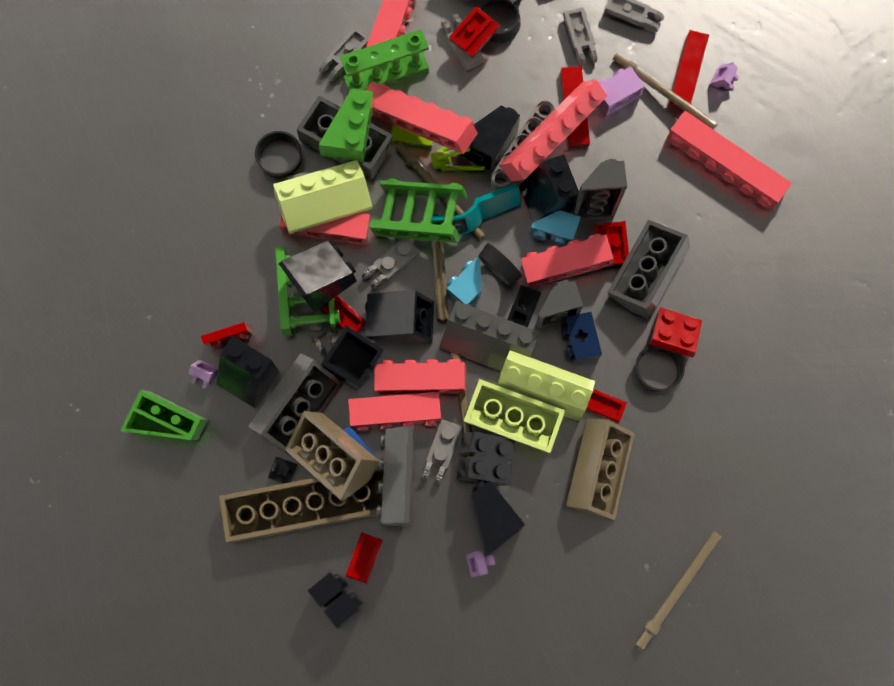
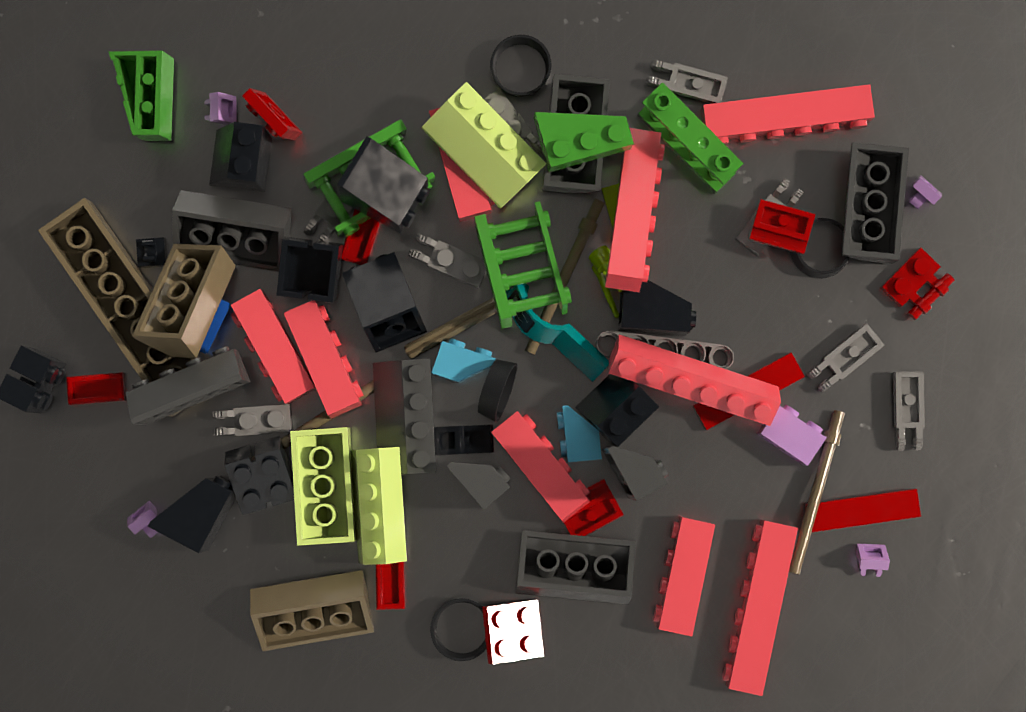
camera: 65 degrees right, 10 degrees up
dark blue brick [561,312,602,364] -> none
none -> coral brick [653,516,716,637]

